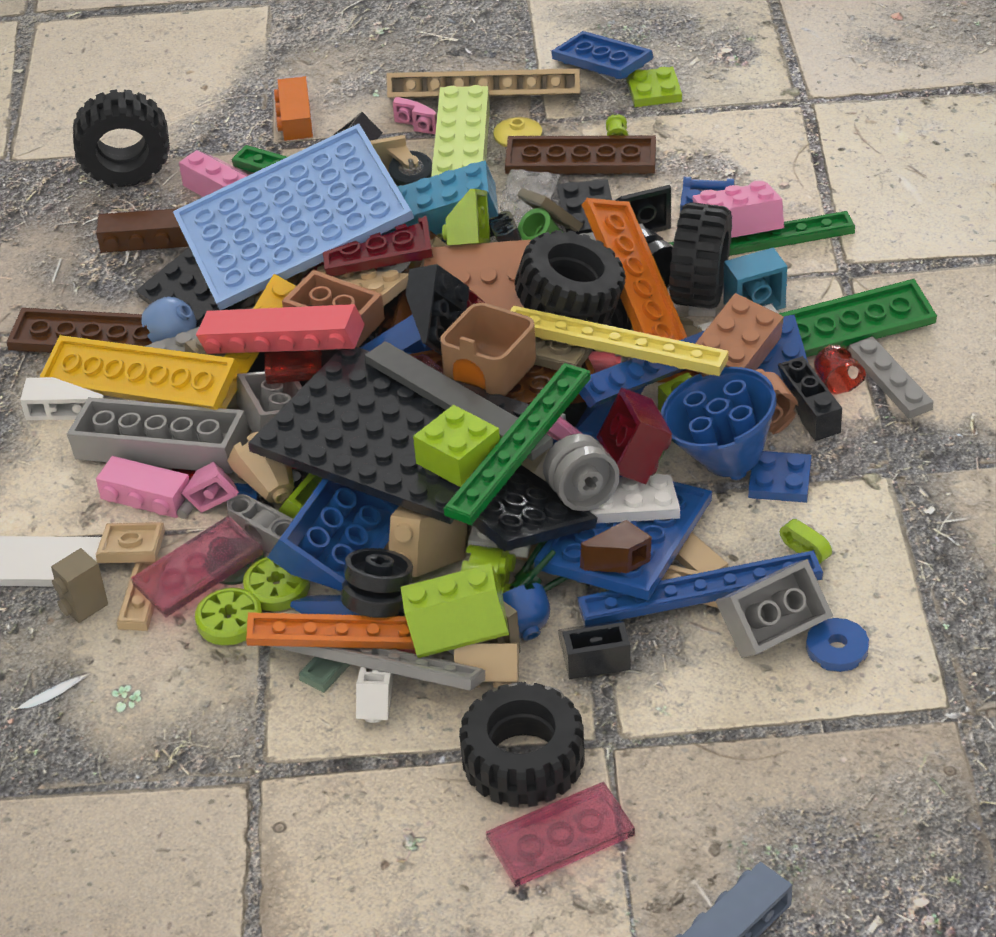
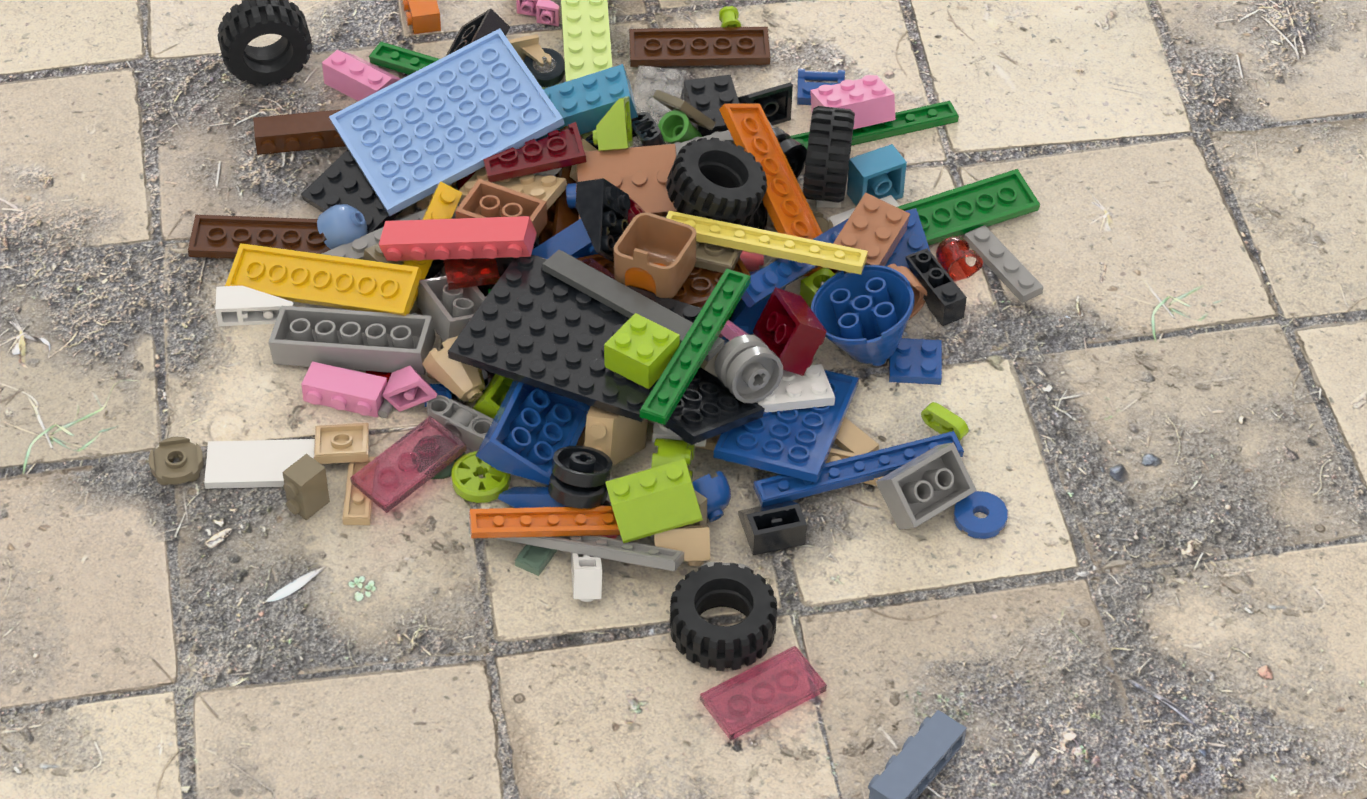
camera: 10 degrees left, 5 degrees up
lime wheel [195,588,263,645] -> none
light yellow dish [493,117,542,147] -> none
dark green plant [511,540,568,592] -> none
reddish brown slope [580,520,652,573] -> none

